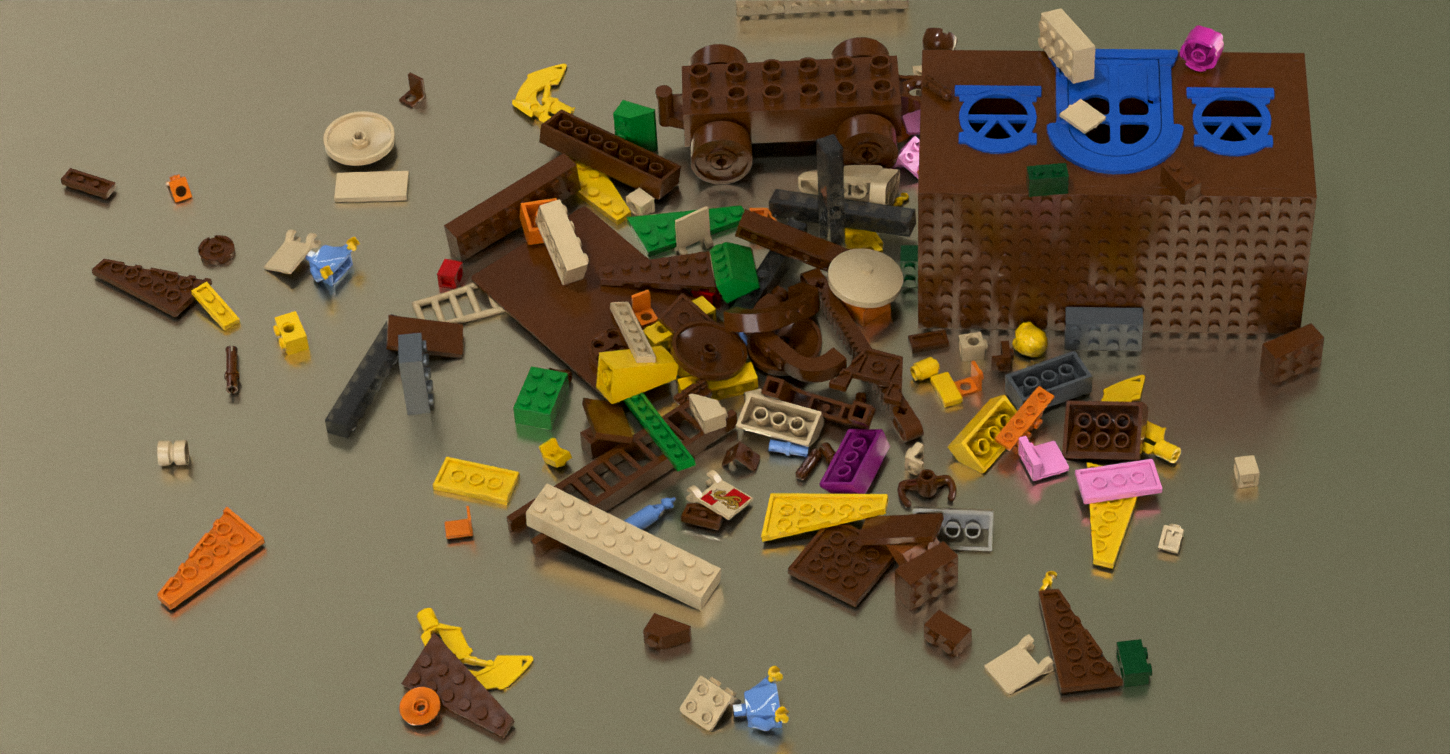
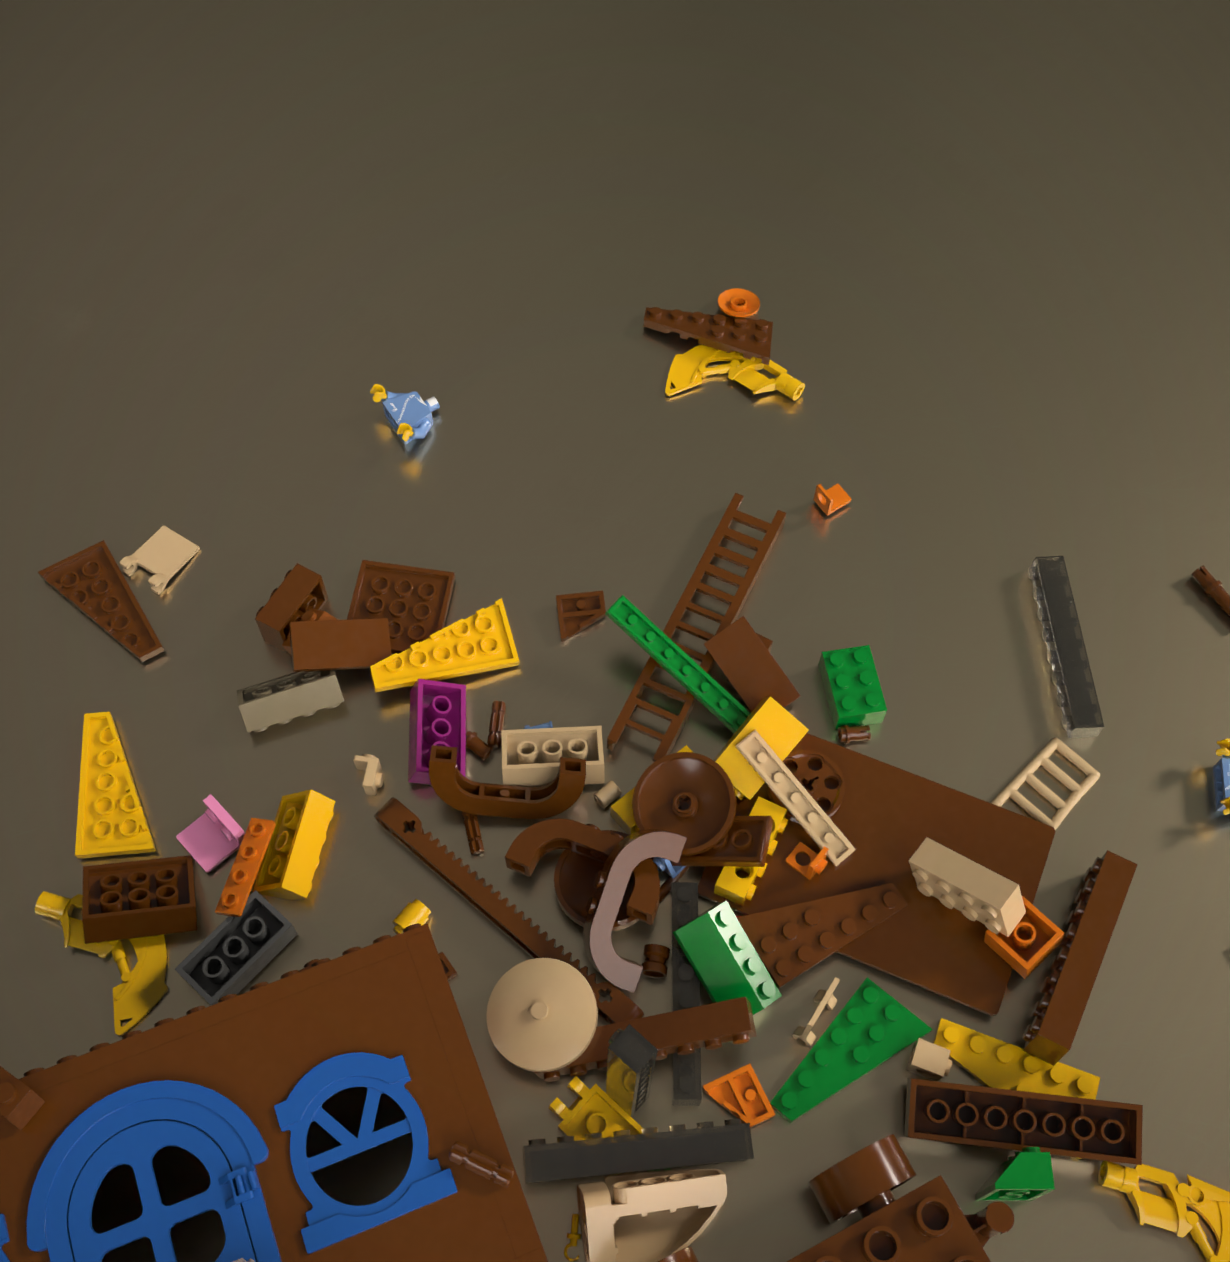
camera: 150 degrees right, 15 degrees up
tan wheel [157,440,189,466] -> none
orange wing [157,506,265,610] -> none
yellow brick [273,311,309,355] -> none
reddish brown tile [386,315,463,358] -> none
dark grey brick [398,333,434,415] -> none
yellow tile [433,457,520,505] -> none
red brick [437,259,464,290] -> none
tan brick [526,483,721,611] -> none
yellow bracket [539,438,572,468] -> none
medium blue wheel [624,497,676,530] -> none
reddish brown slope [643,613,692,650] -> none
reddish brown axle [673,379,708,405] -> none
tan bracket [680,675,741,731] -> none
tan flag [686,470,753,520] -> none
tan slope [689,394,728,434] -> none
reddish brown bracket [722,441,760,471] -> none
reddish brown wing [829,347,903,407] -> none
reddish brown piece [897,469,957,508] -> none
dark green brick [900,245,918,288] -> none
reddish brown brick [924,610,972,658] -> none
yellow tile [930,372,963,408] -> none
orange bracket [954,360,984,397] -> none
dark green brick [1026,163,1069,197] -> none
yellow hand [1040,571,1057,591] -> none
tan piece [1059,99,1106,134] -> none
bright pink tile [1075,459,1162,504] -> none
dark green brick [1116,639,1152,687] -> none
tan bracket [1158,524,1184,554] -> none

